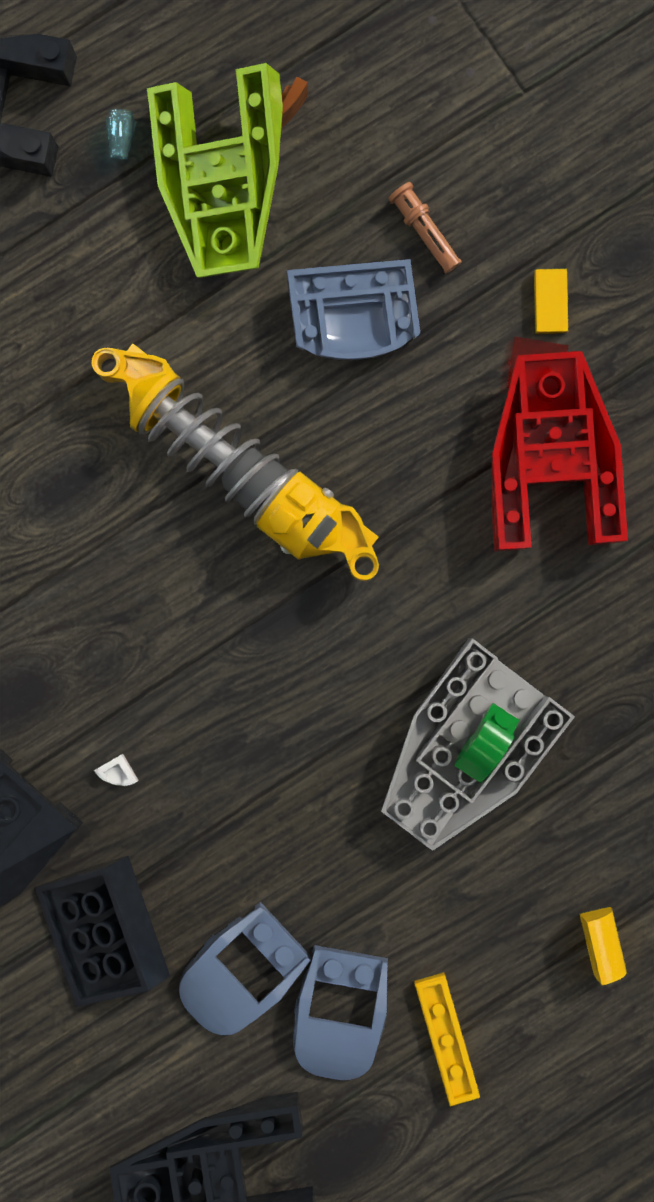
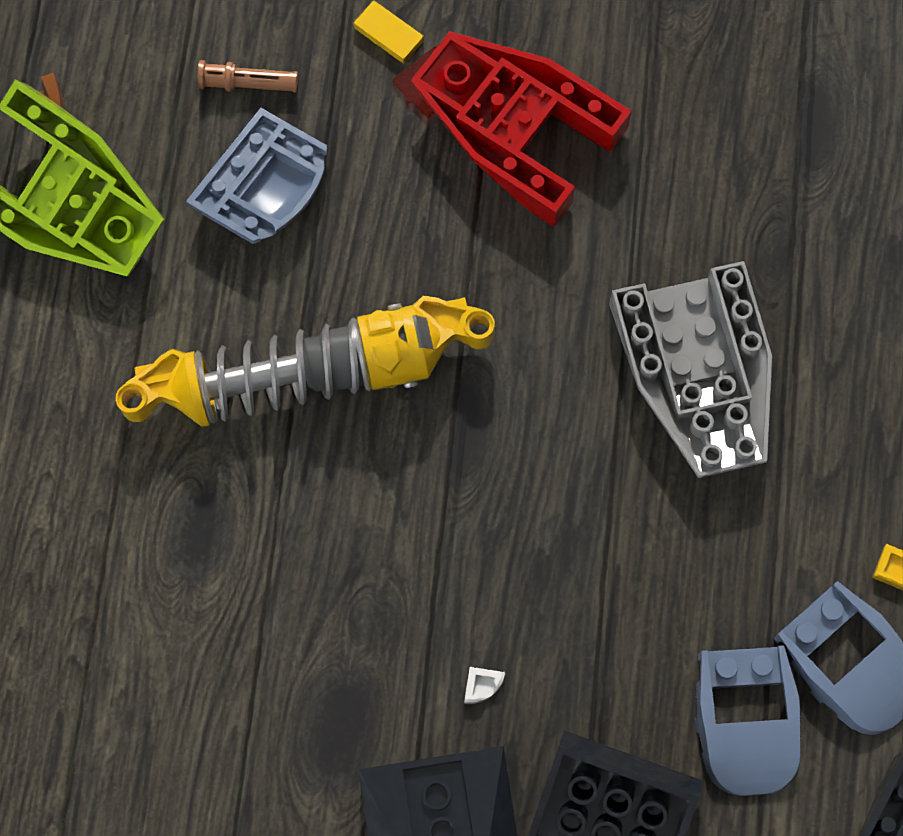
camera: 50 degrees left, 15 degrees down
green brick [454,703,519,783] -> none

